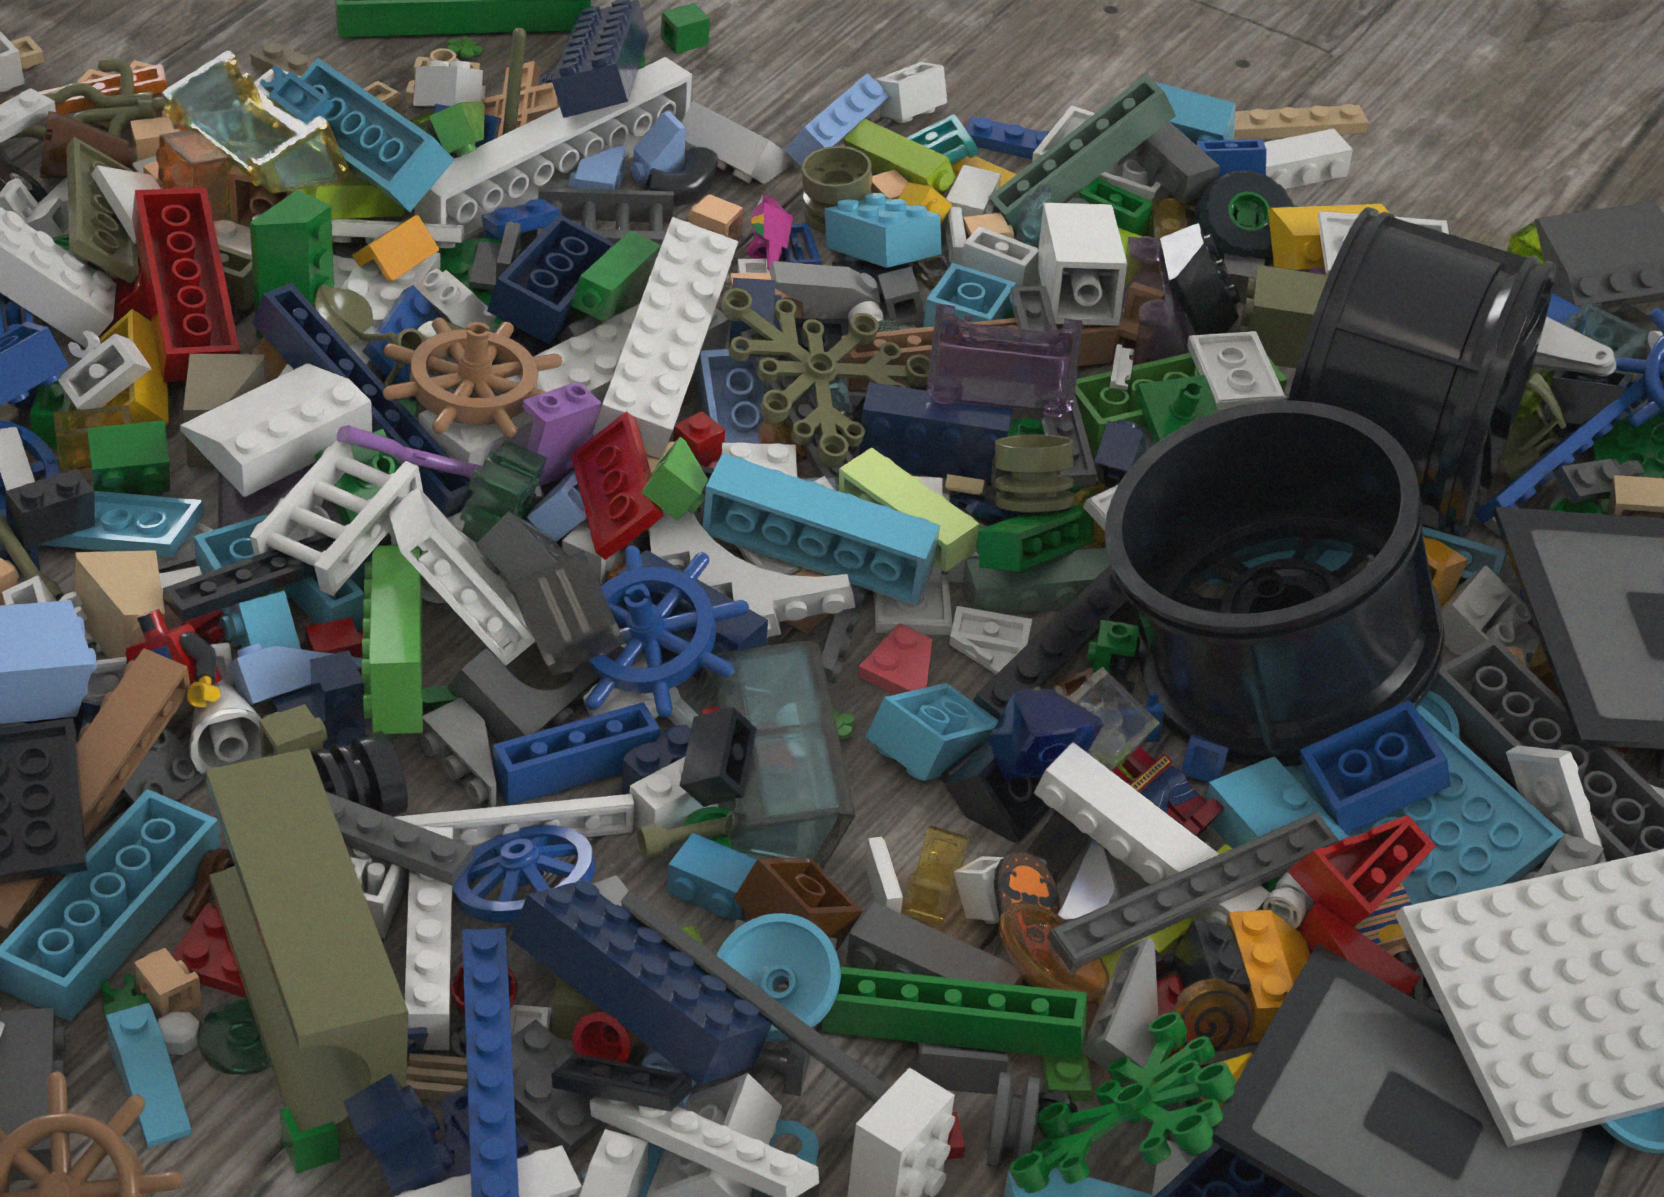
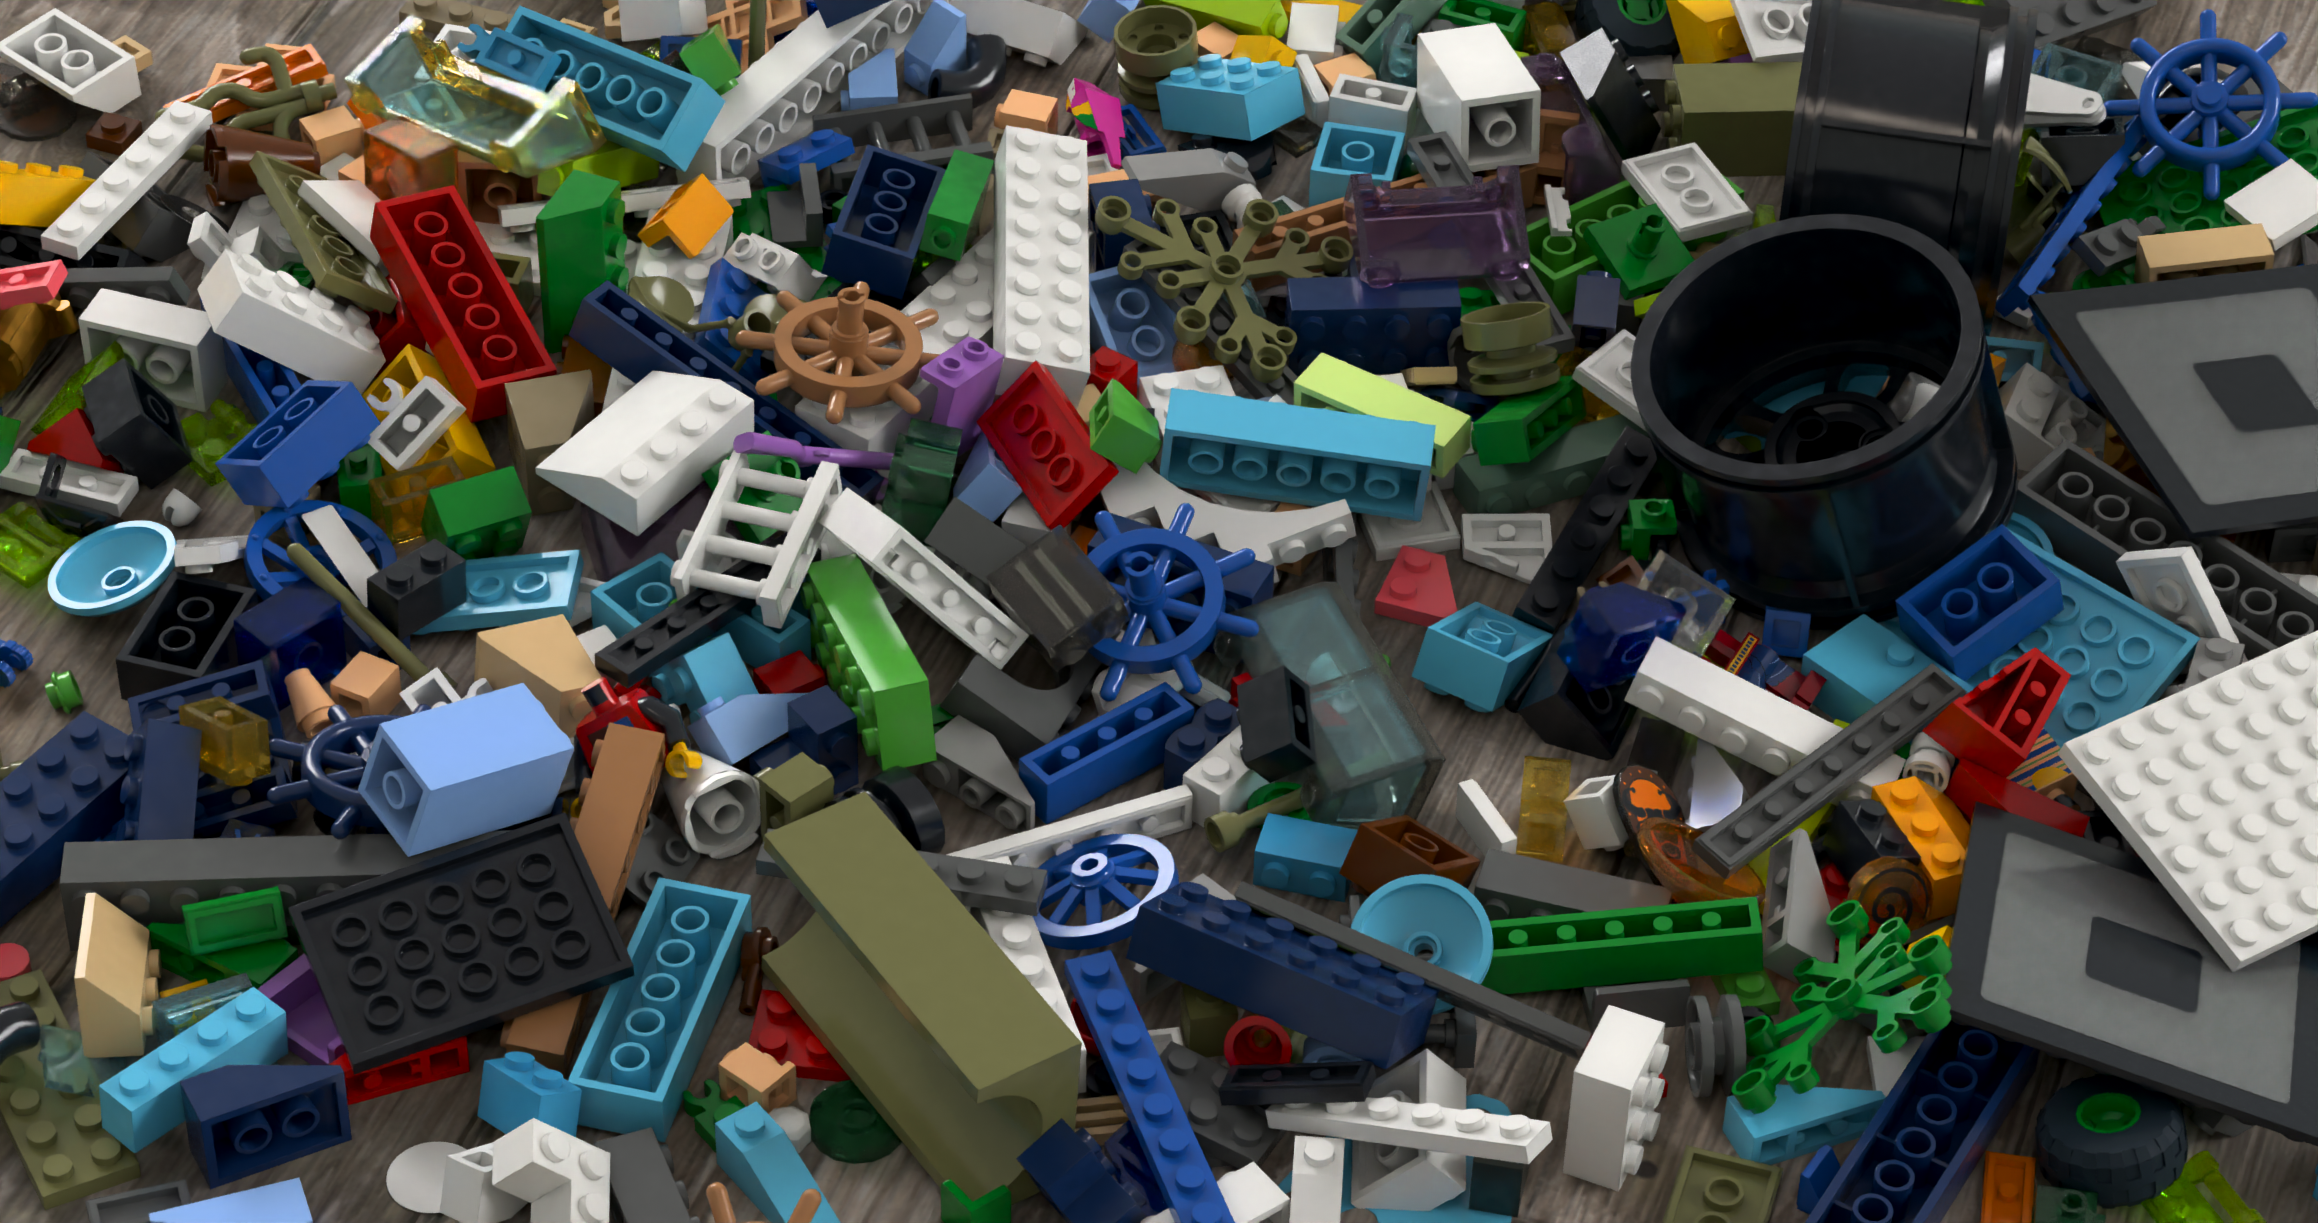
camera: 10 degrees left, 0 degrees up
dark grey brick [878,266,925,326] -> none

